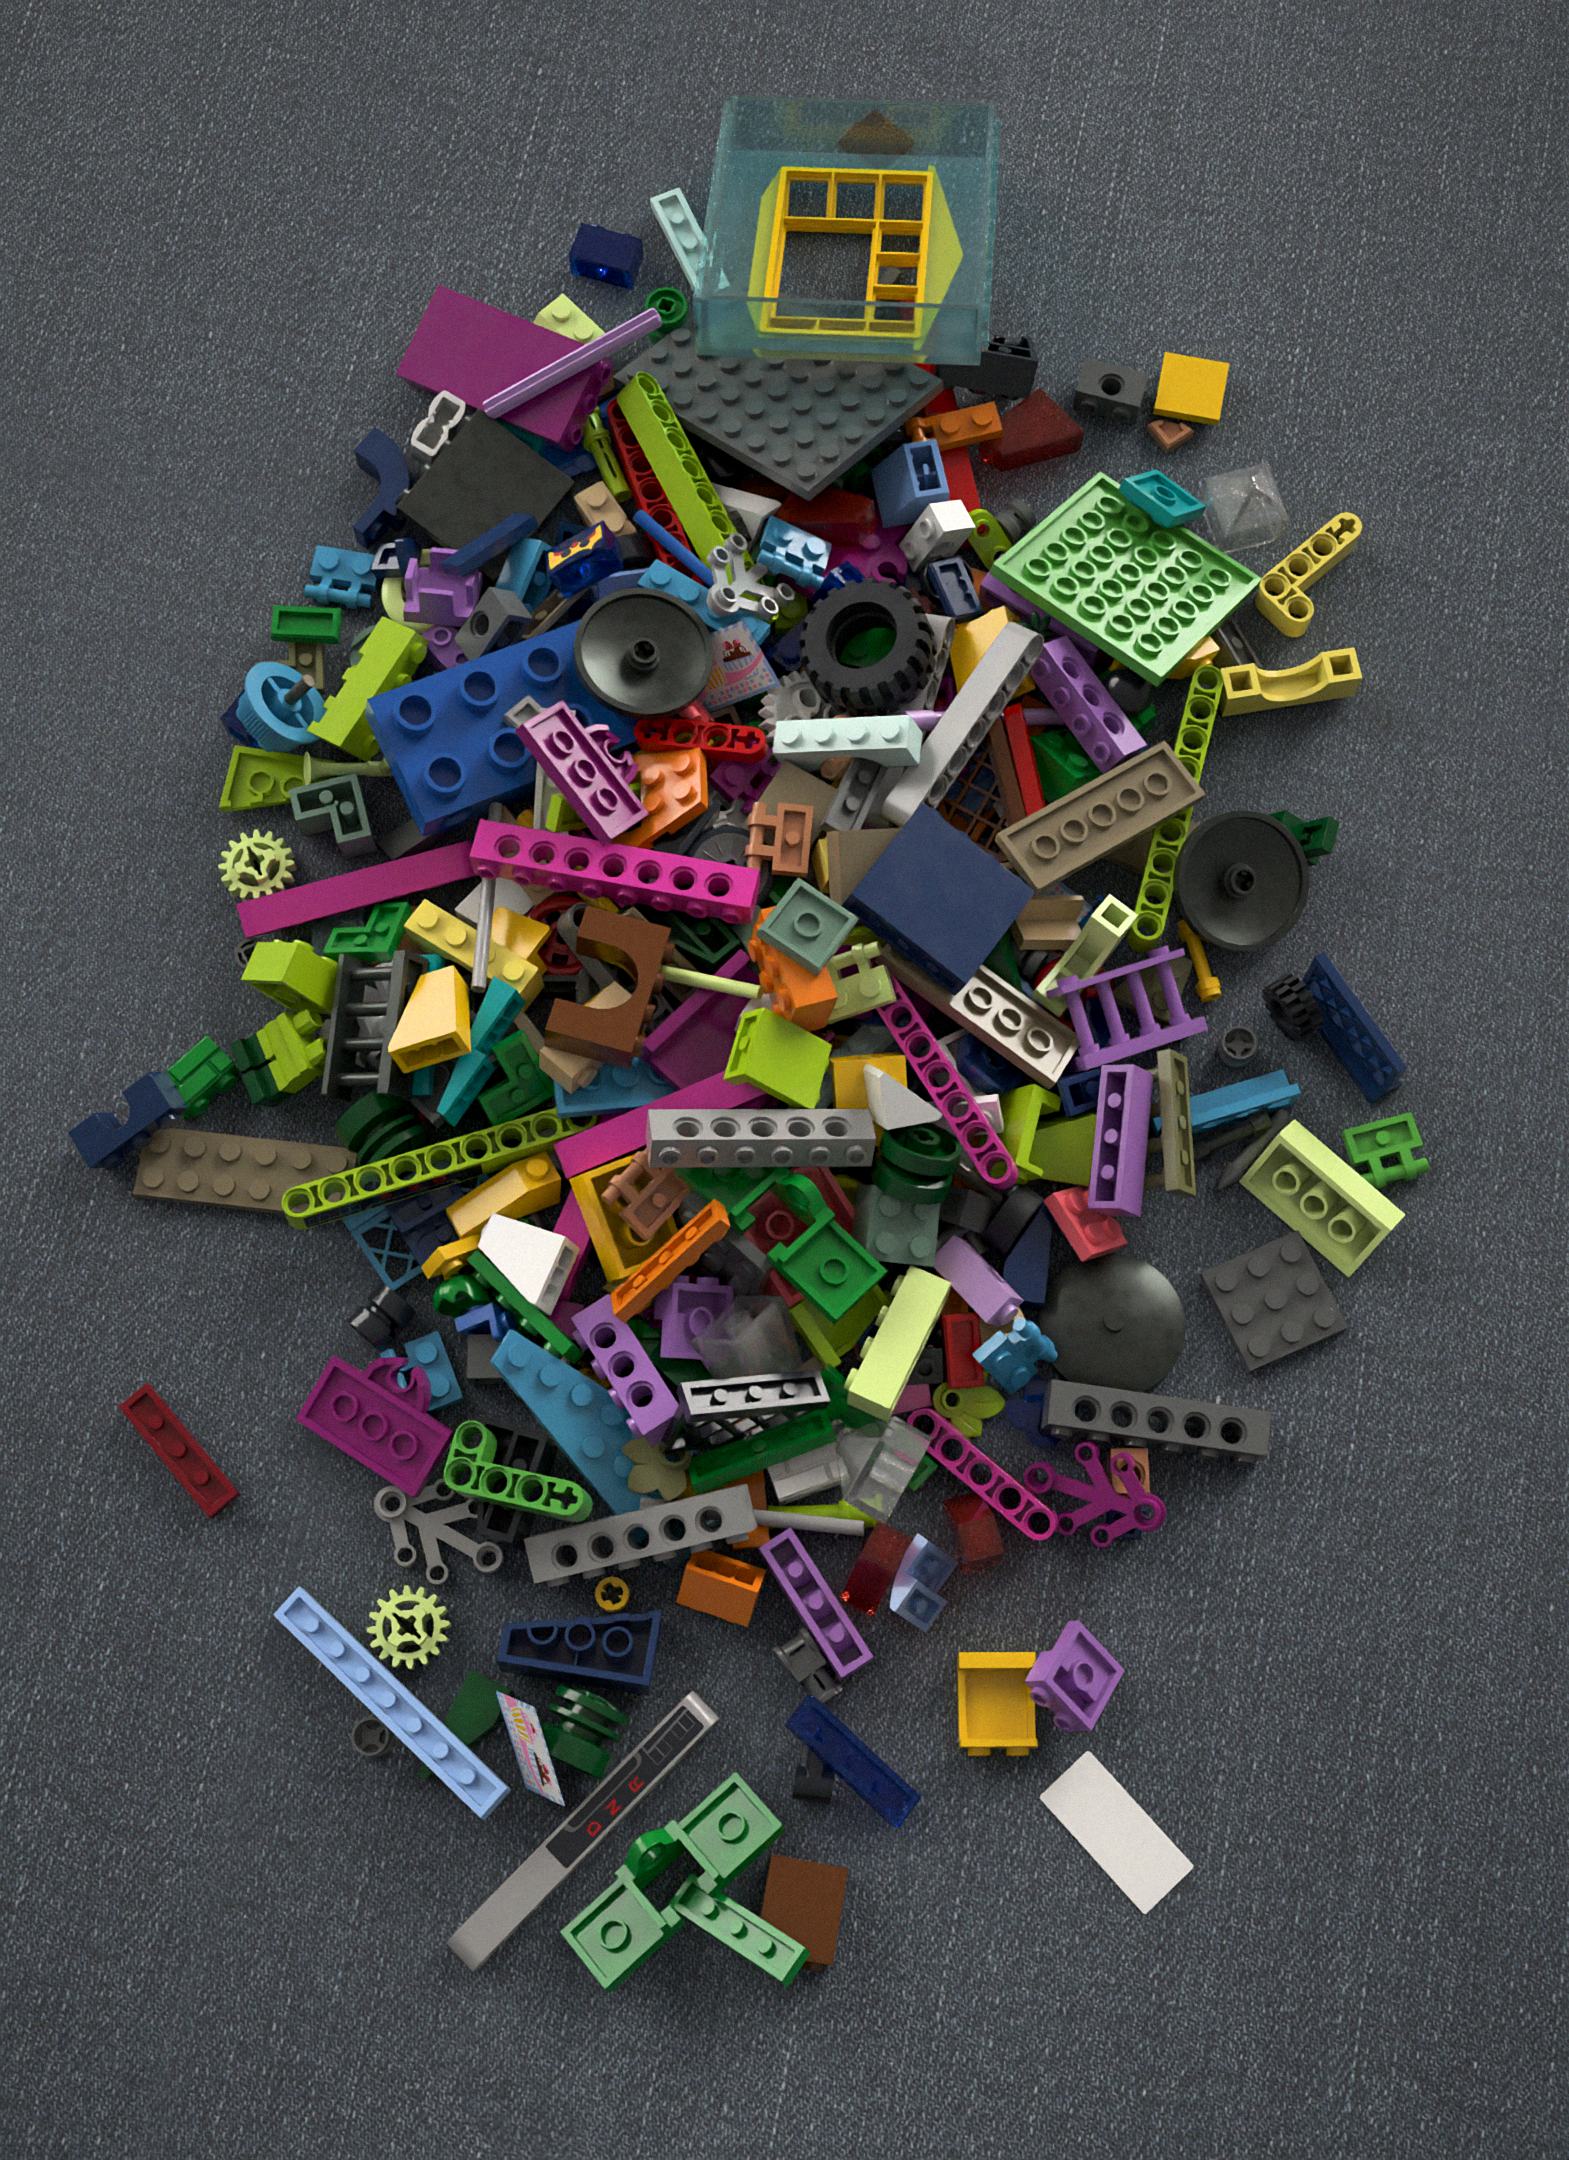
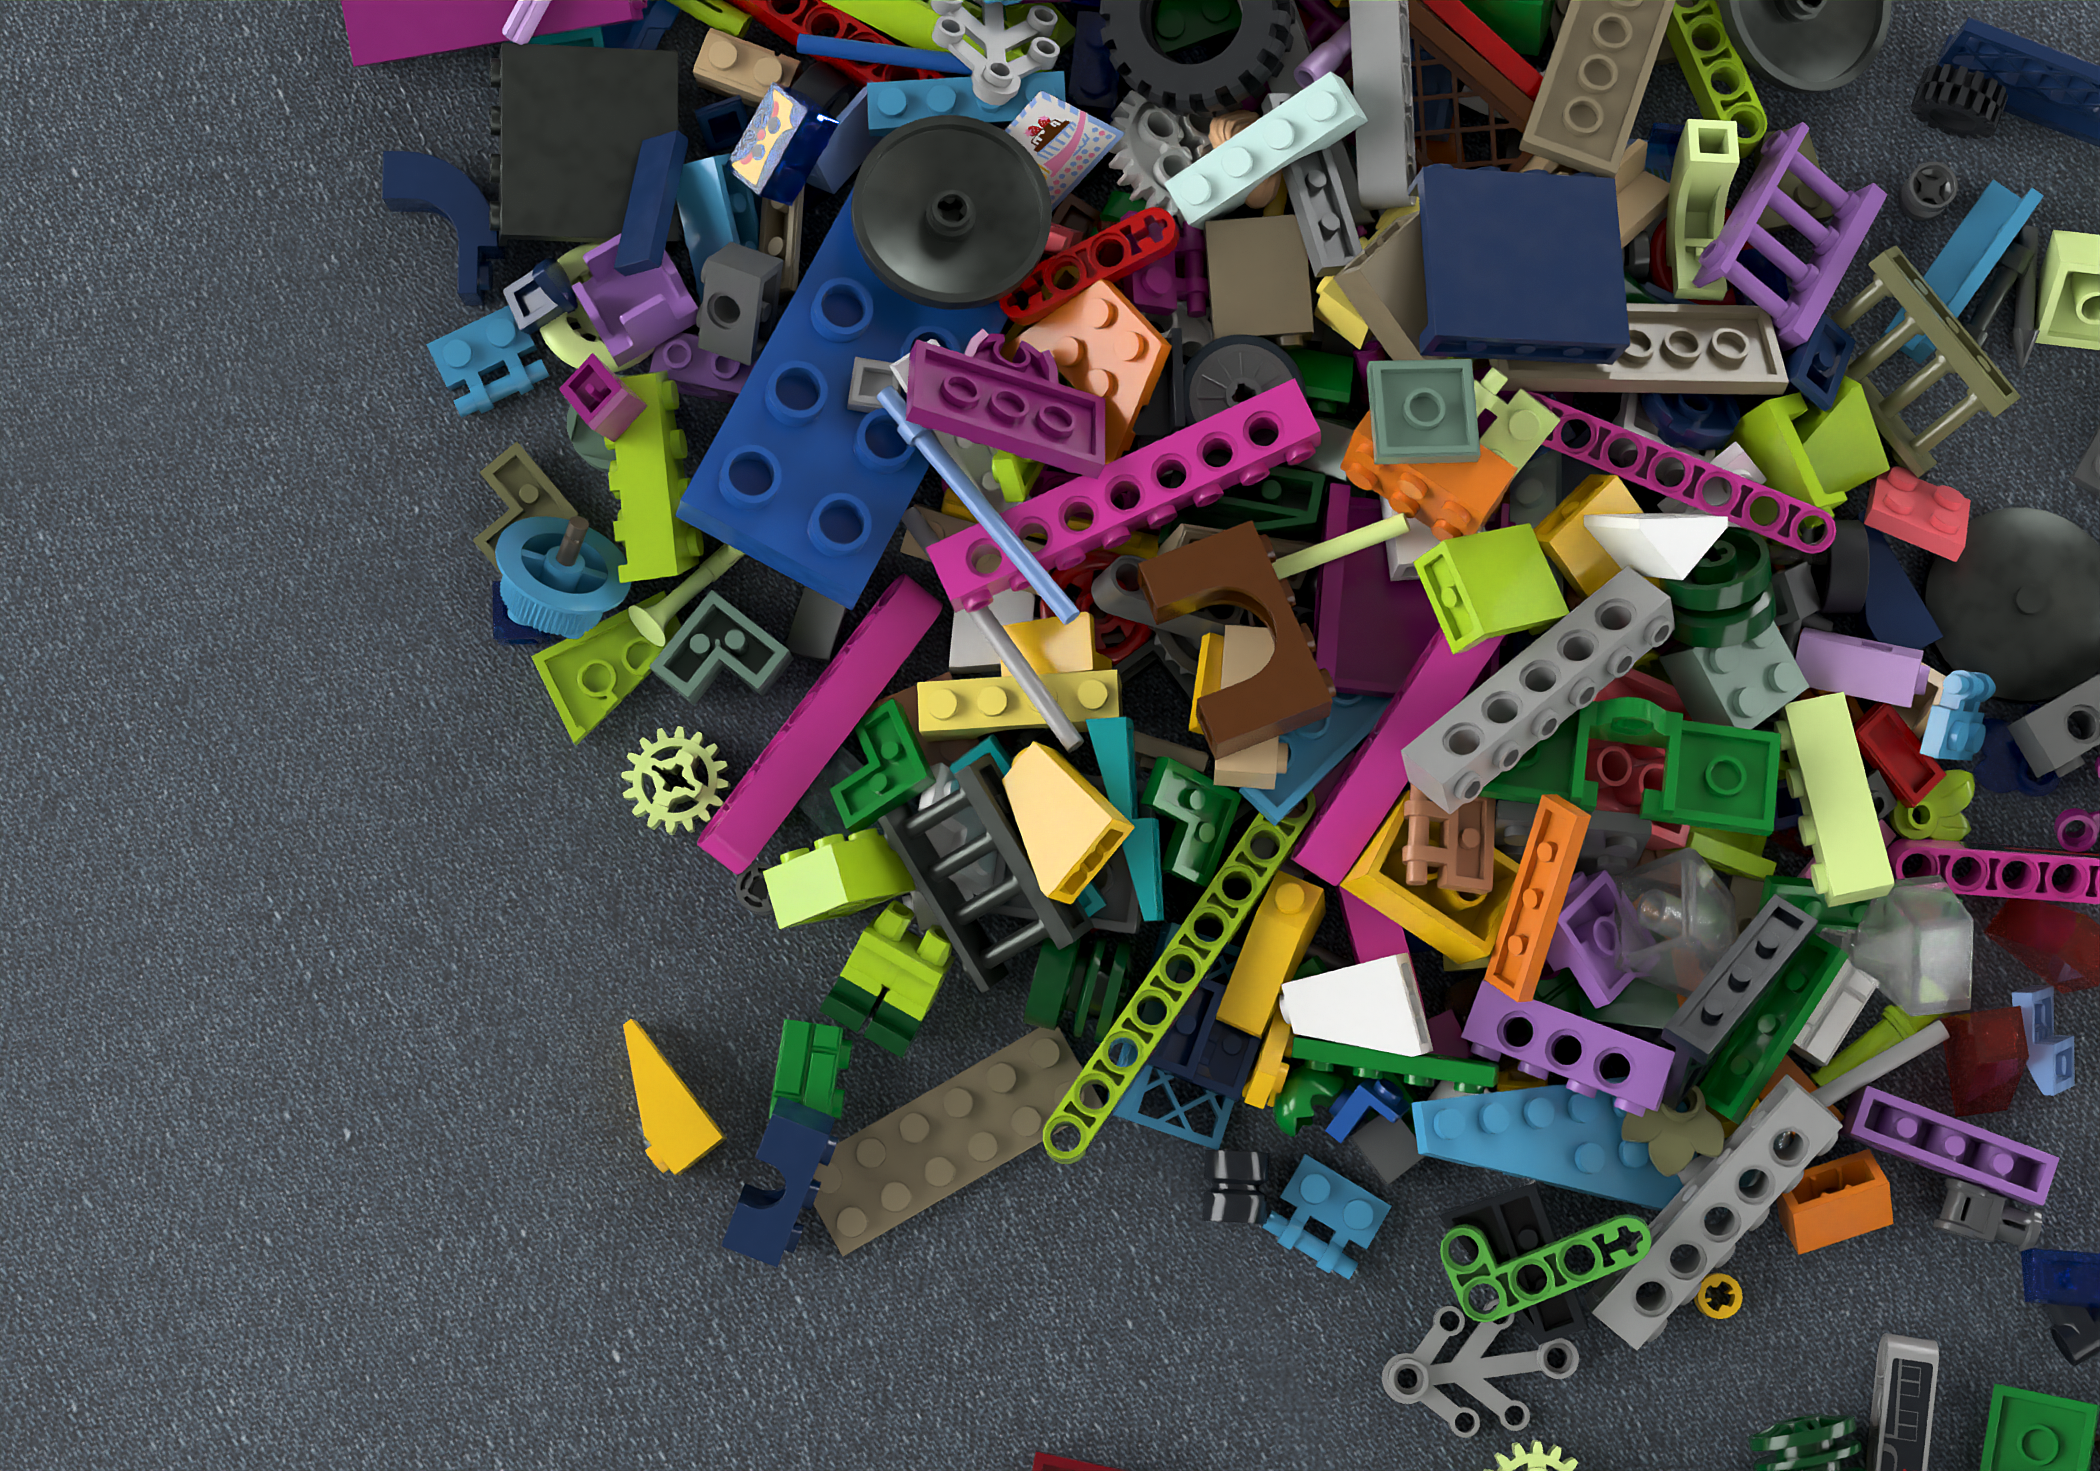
camera: 35 degrees left, 10 degrees up
green tile [270,605,343,644] -> none
magenta plate [295,1356,455,1497] -> none
white brick [411,390,465,465] -> none
dark blue wedge [497,1610,663,1695] -> none
nougat plate [744,802,814,878] -> none
medium lavender brick [1088,1064,1154,1217] -> none
yellow bar [1177,919,1222,1002] -> none
none -> magenta slope [559,353,648,442]
none -> yellow slope [623,1019,727,1176]
none -> medium blue bar [877,385,1080,625]

